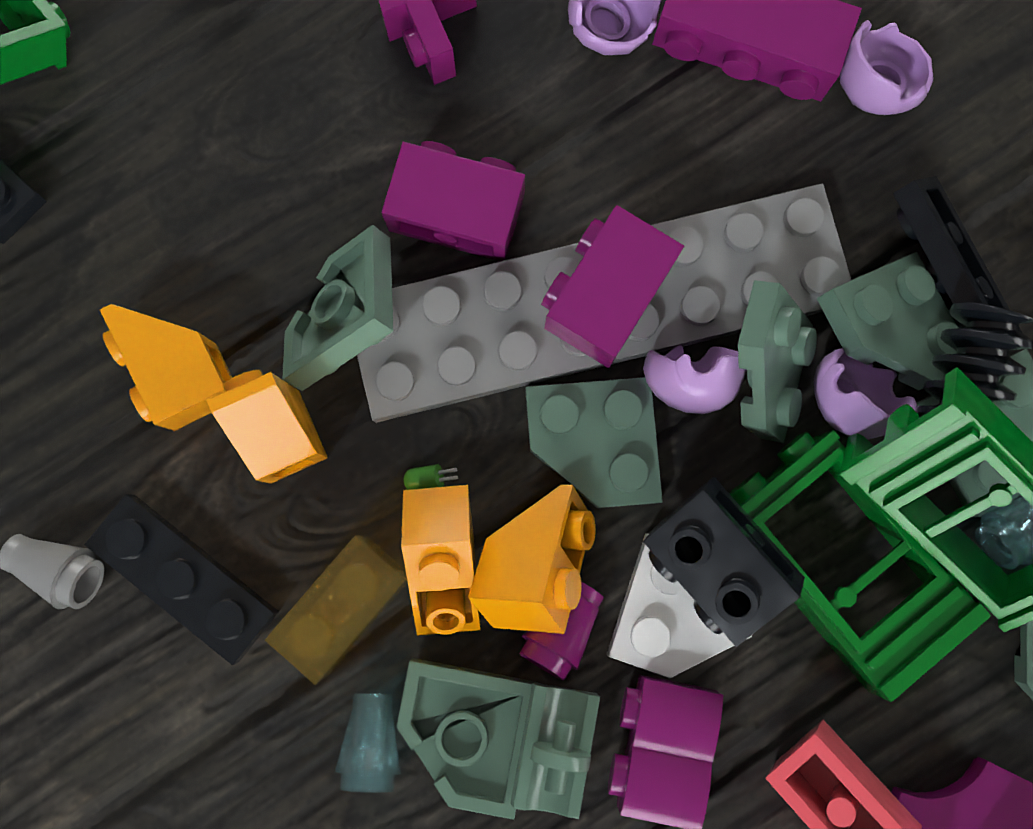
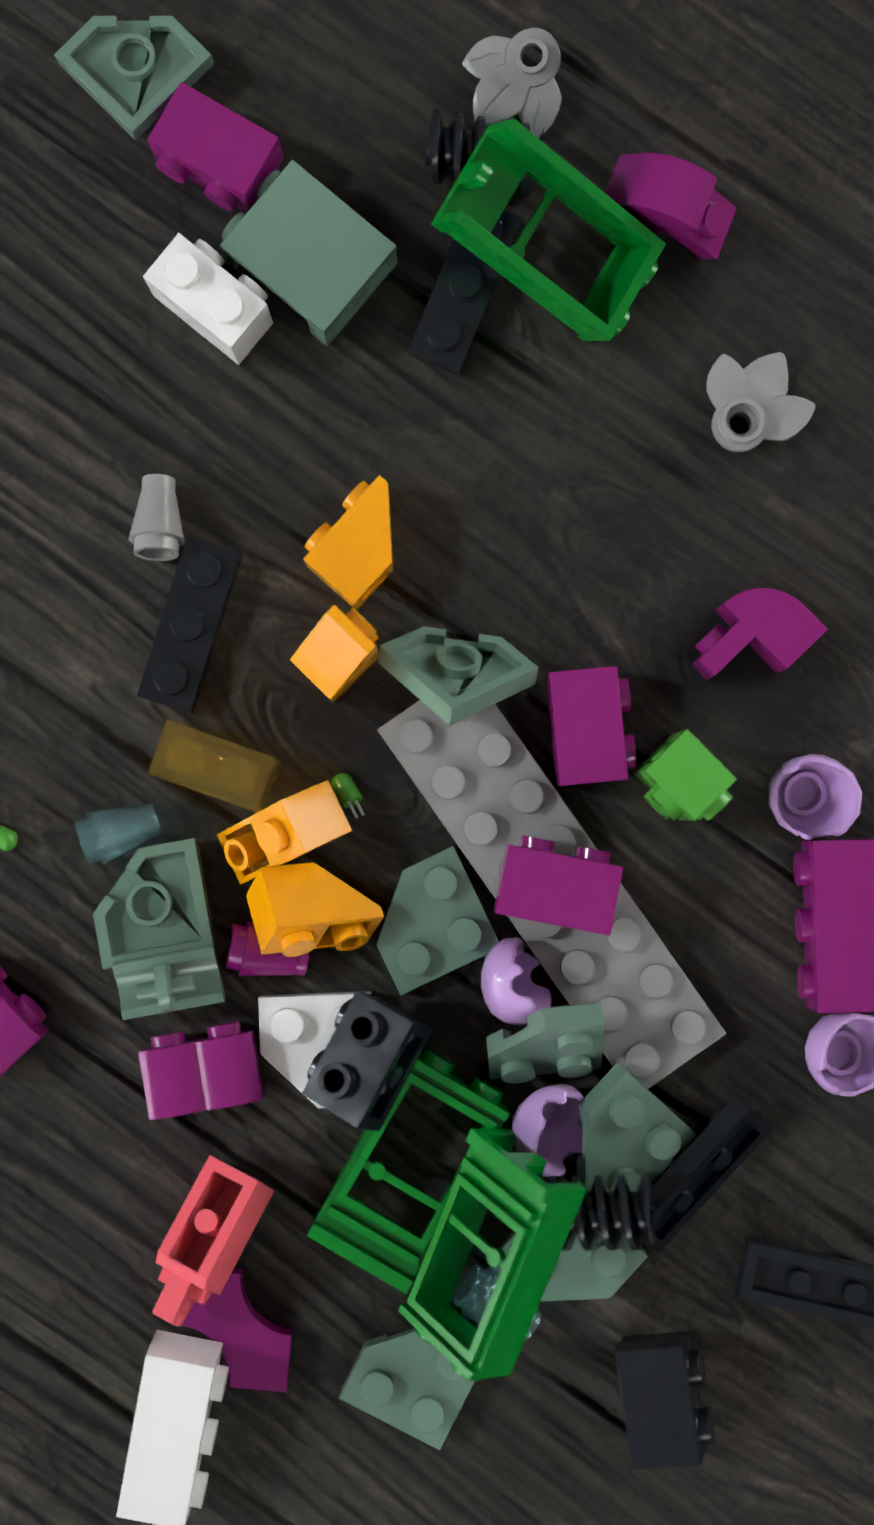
camera: 75 degrees right, 5 degrees up
none -> bright green brick [633,729,737,821]

